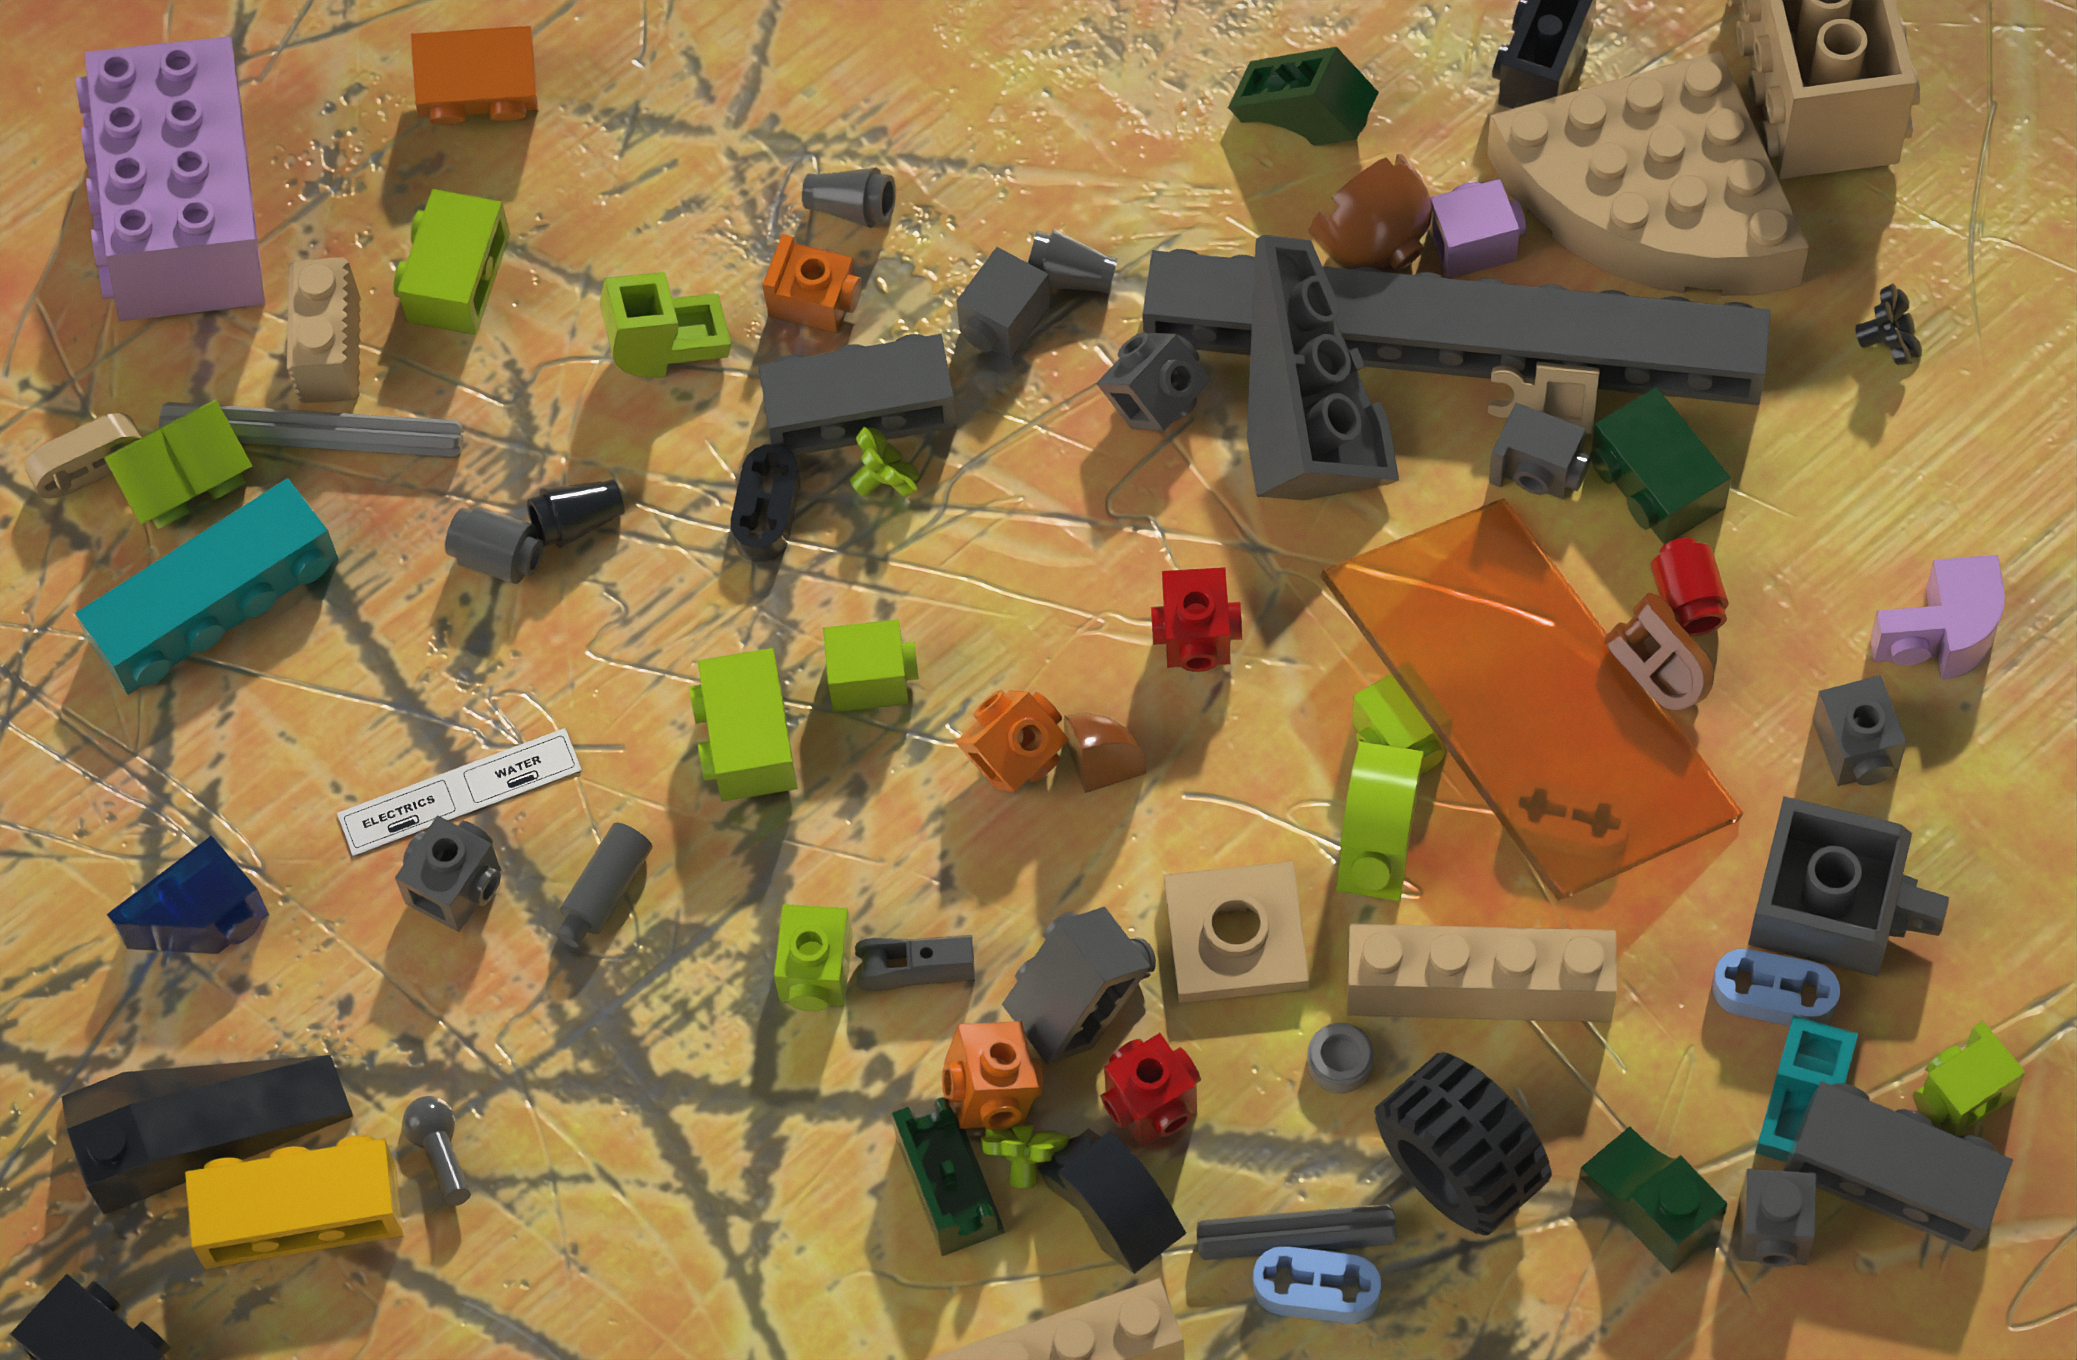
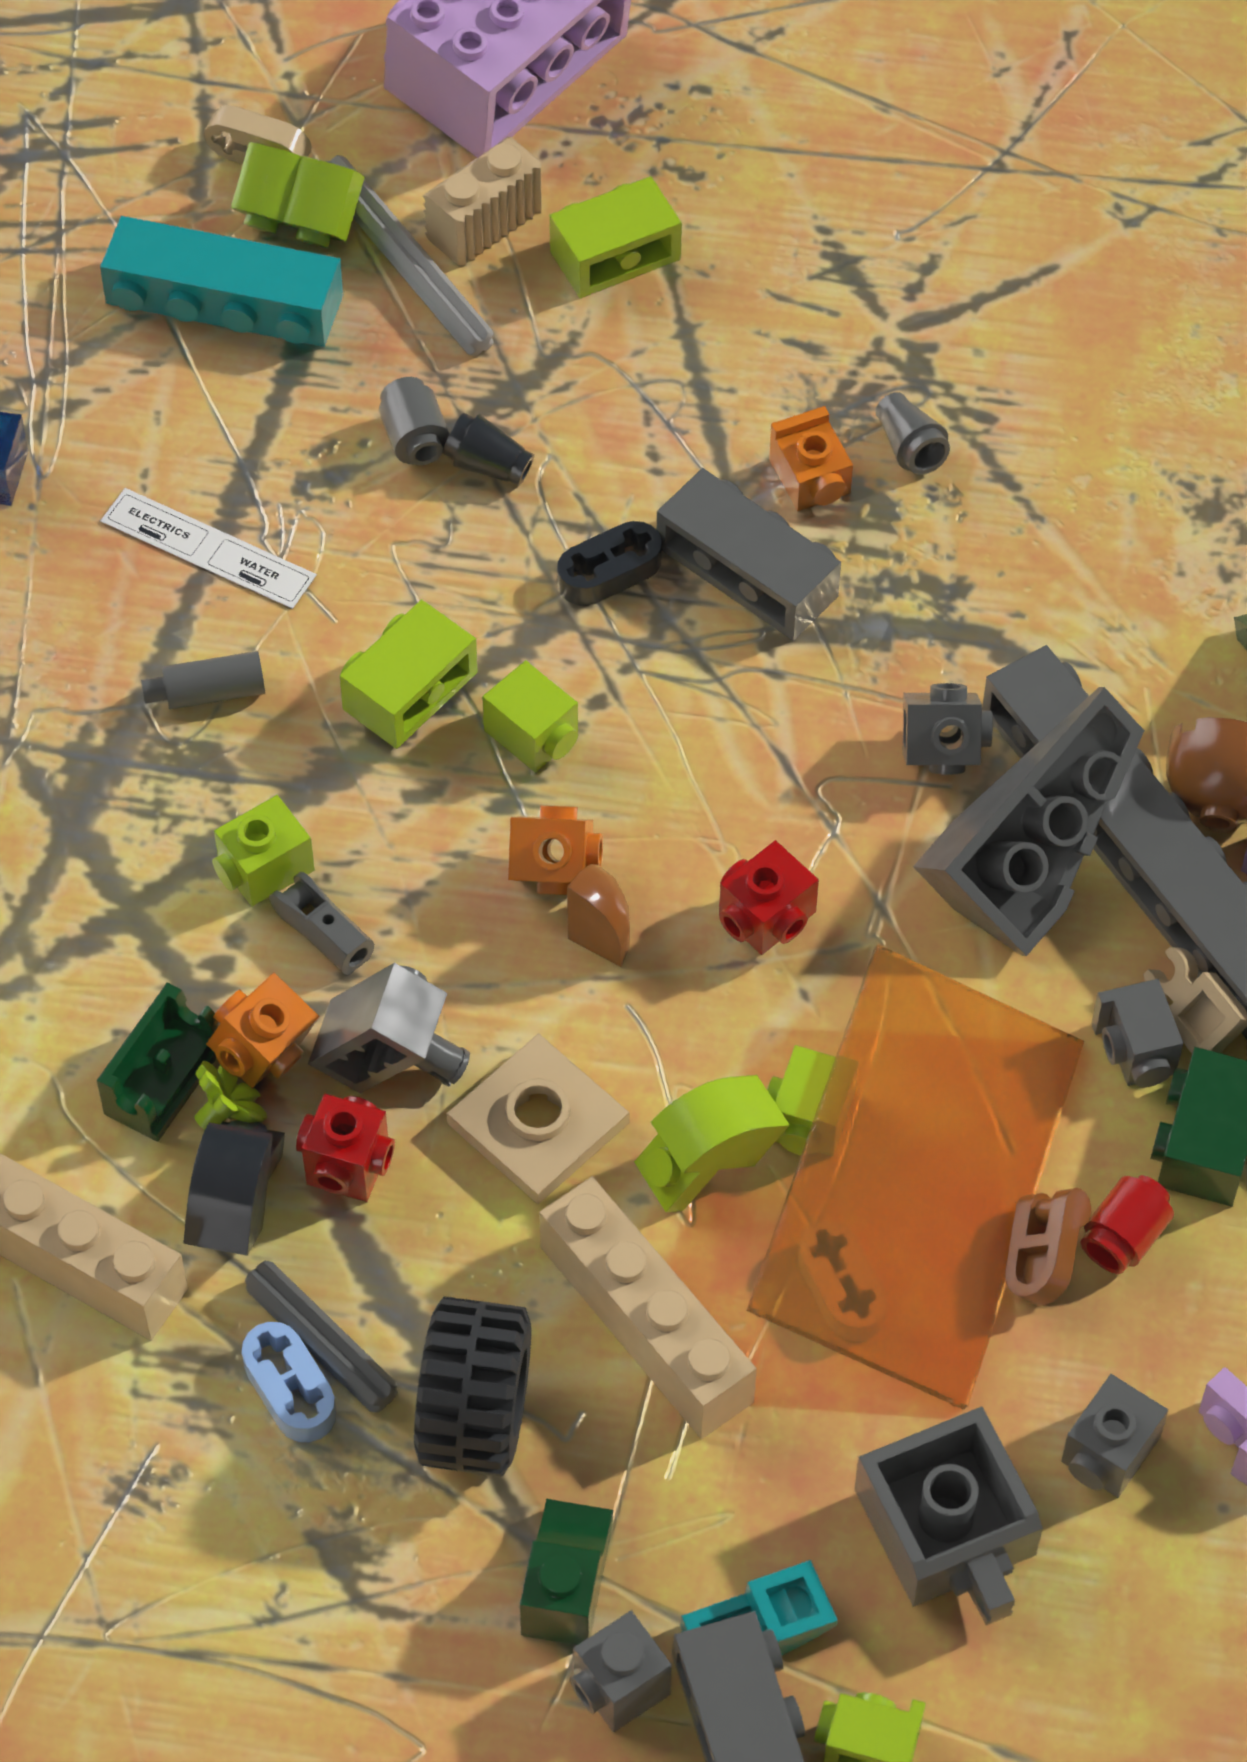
camera: 45 degrees right, 5 degrees down
dark grey brick [395,815,501,932] -> none
orange brick [410,26,538,125] -> none
lime brick [600,272,731,378] -> none
lime plant [850,427,920,497] -> none
dark grey brick [956,247,1051,360] -> none
dark grey cone [1028,229,1118,294] -> none
light grey tile [1307,1023,1374,1093] -> none
light blue beam [1712,949,1840,1026] -> none

